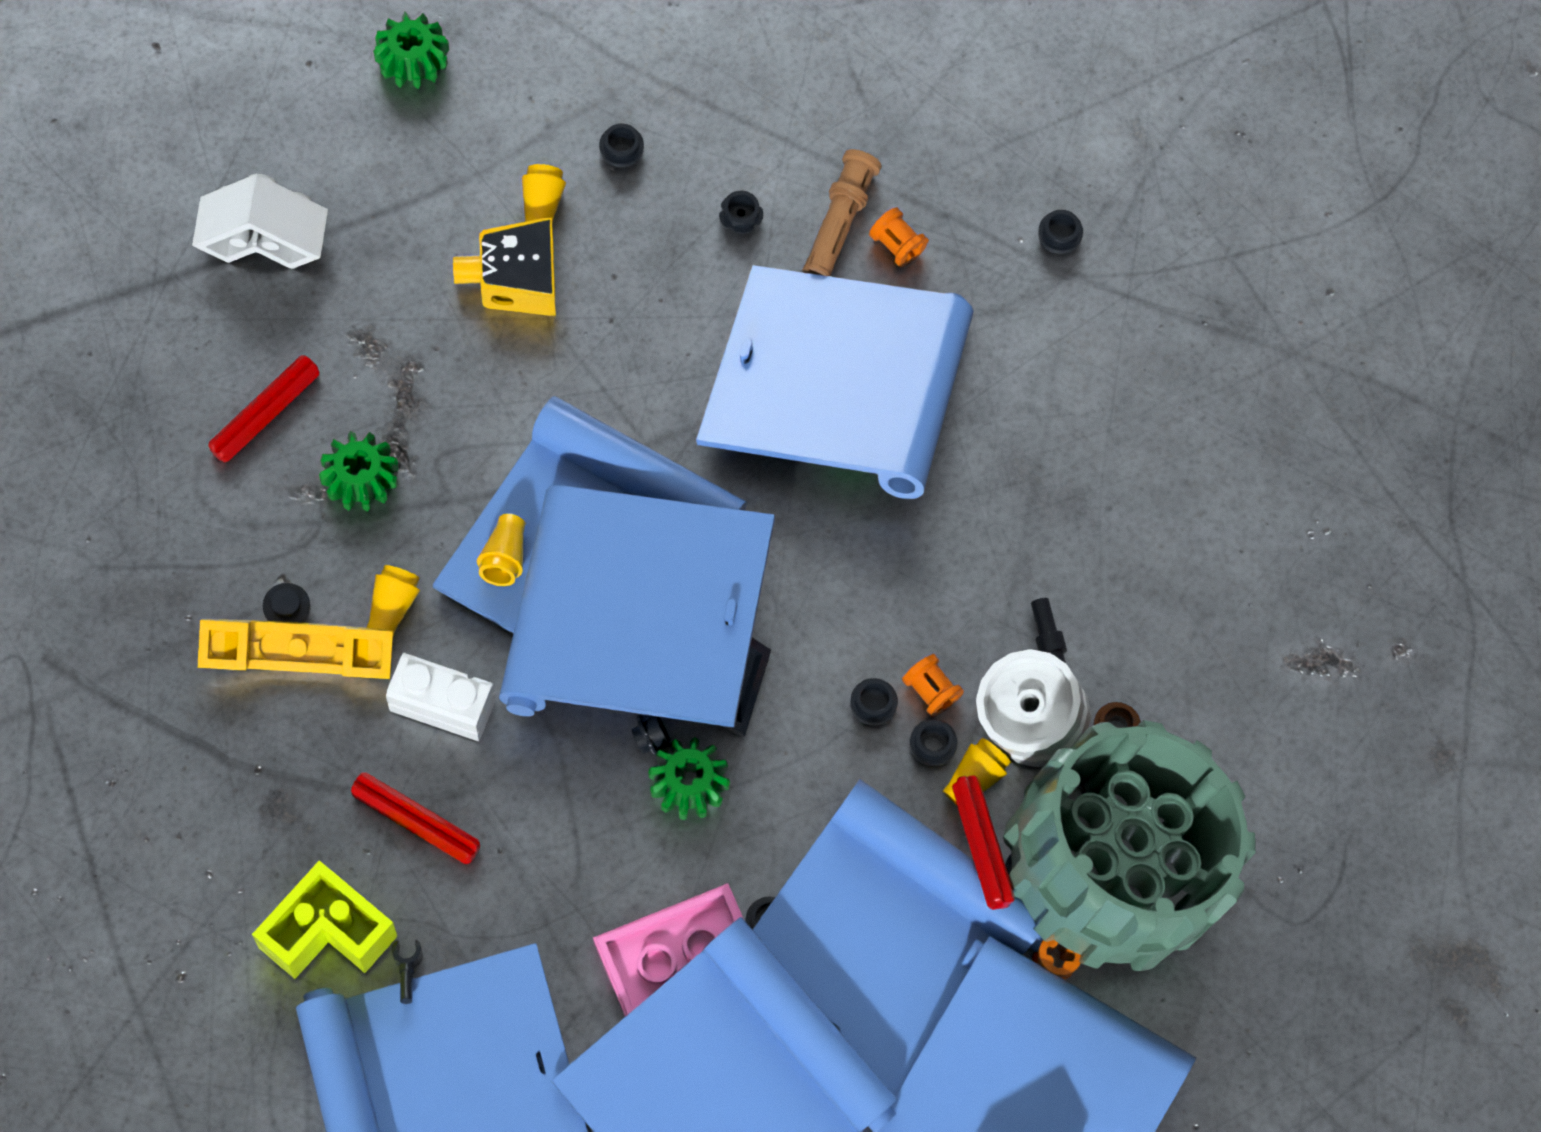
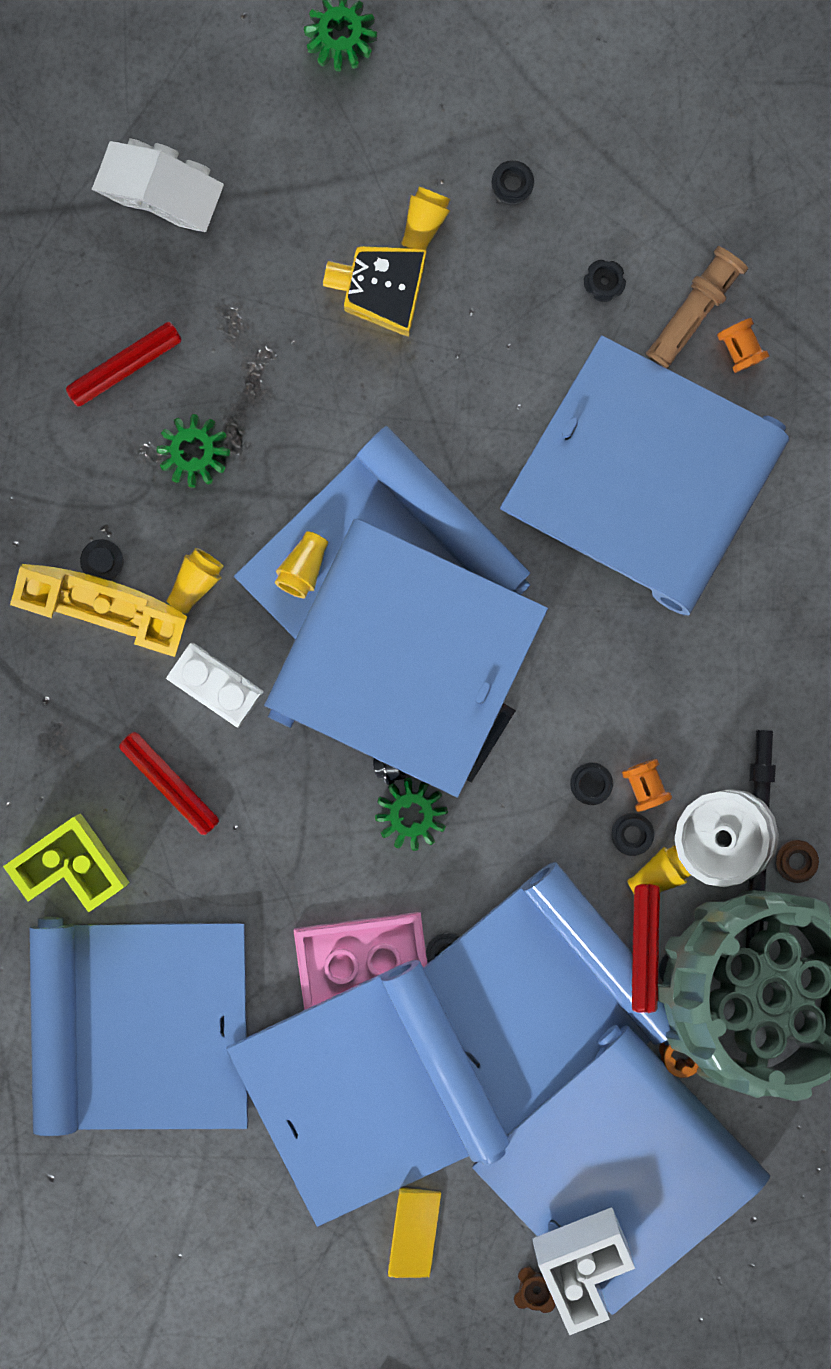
camera: 25 degrees right, 20 degrees up
black hand [391,939,423,1004] -> none

